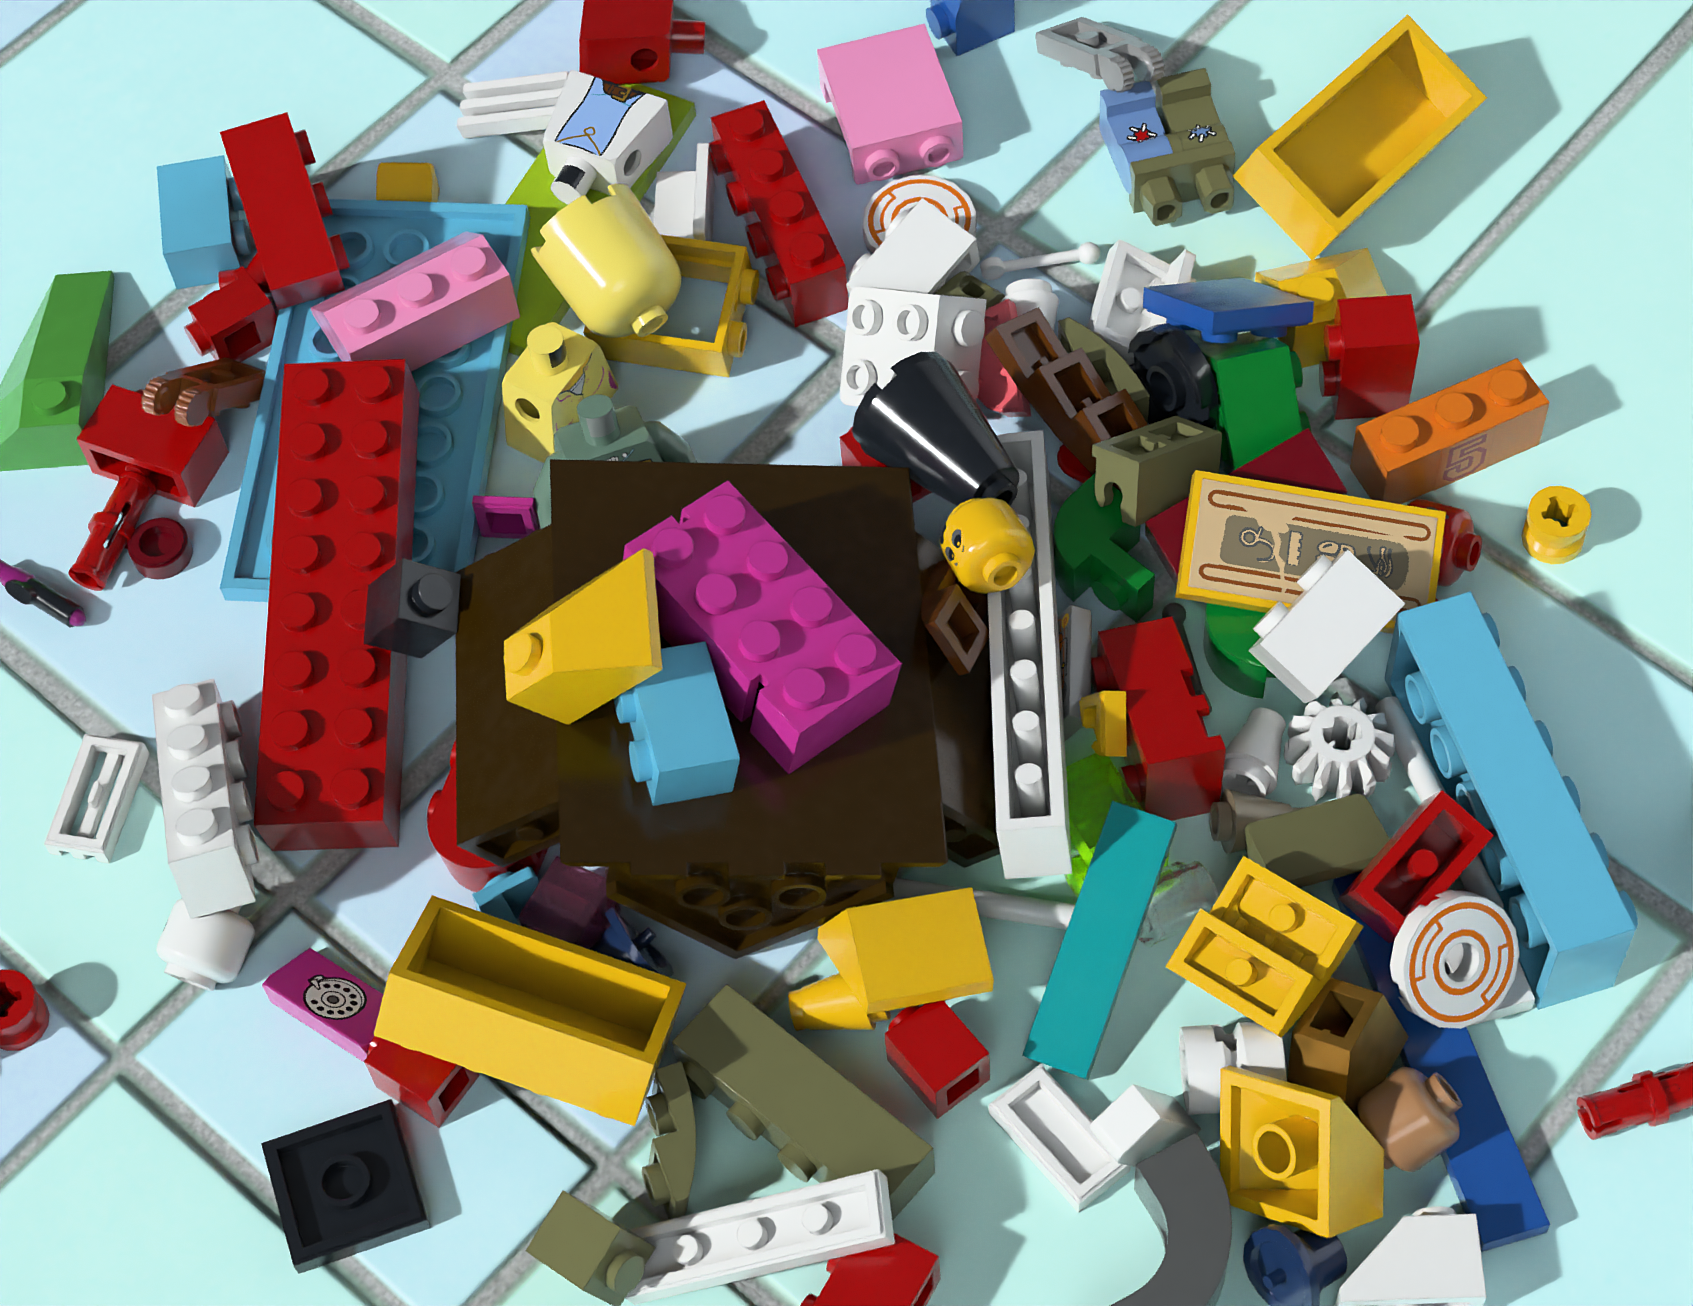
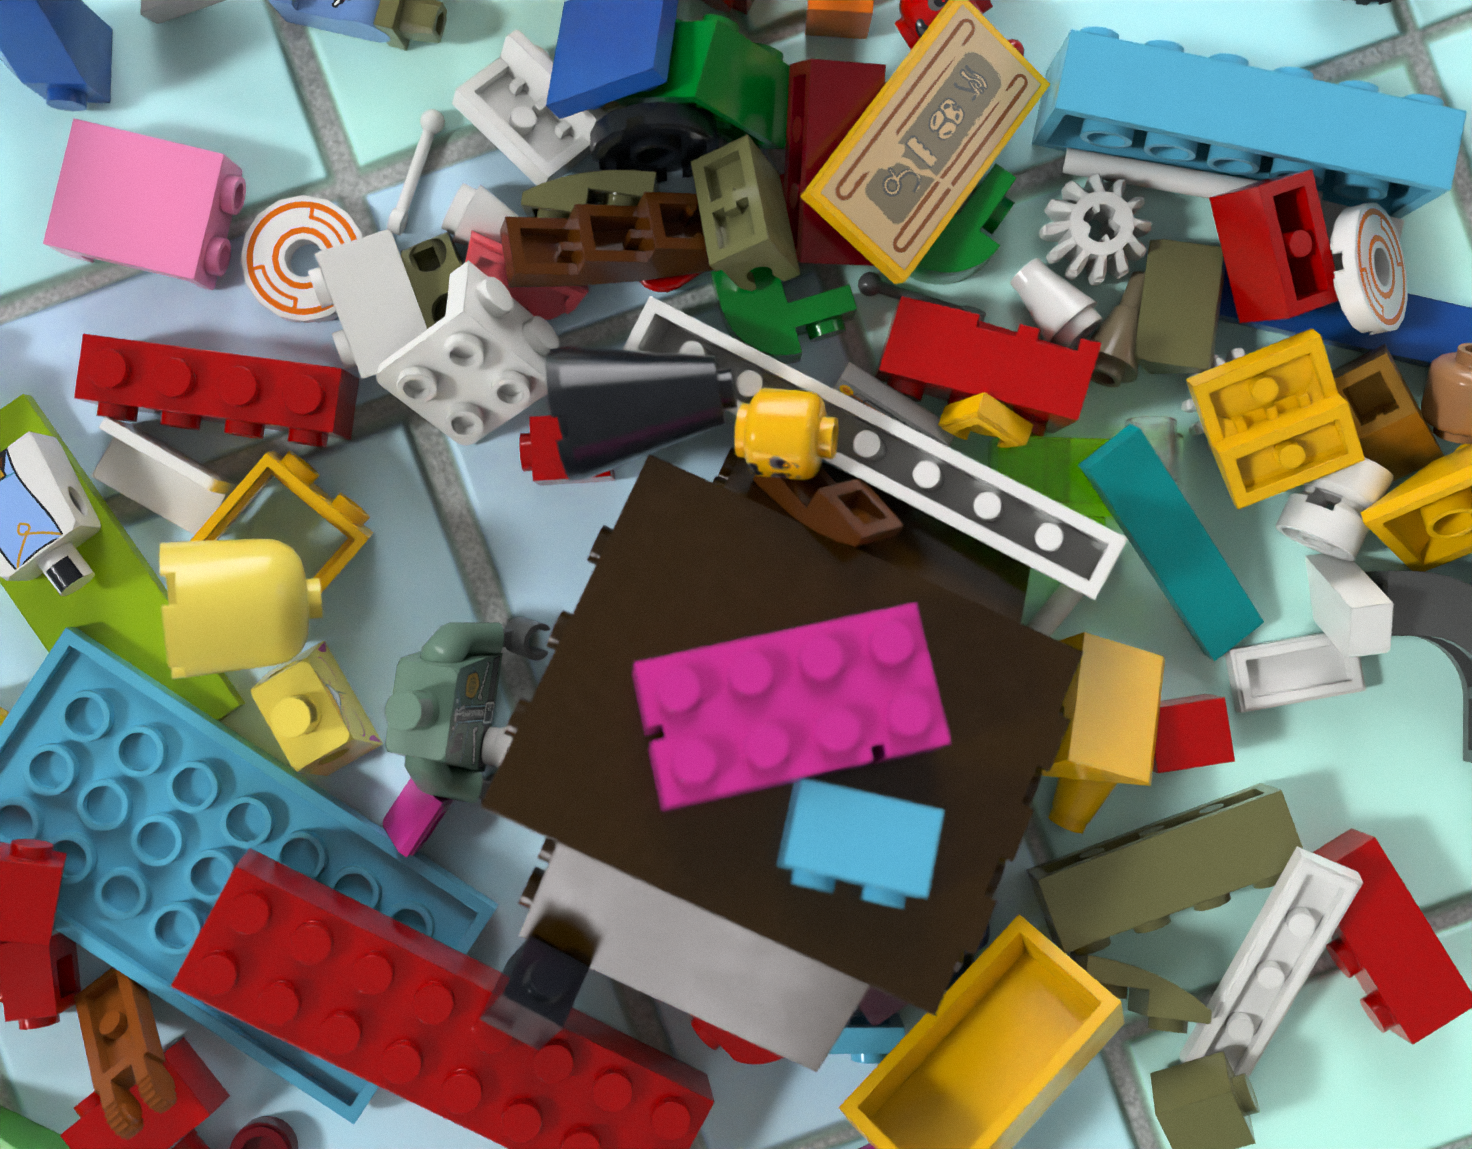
camera: 65 degrees left, 30 degrees up
bright pink slope [310,232,520,372] -> none
yellow slope [504,548,662,725] -> none
white brick [1248,550,1405,704] -> none

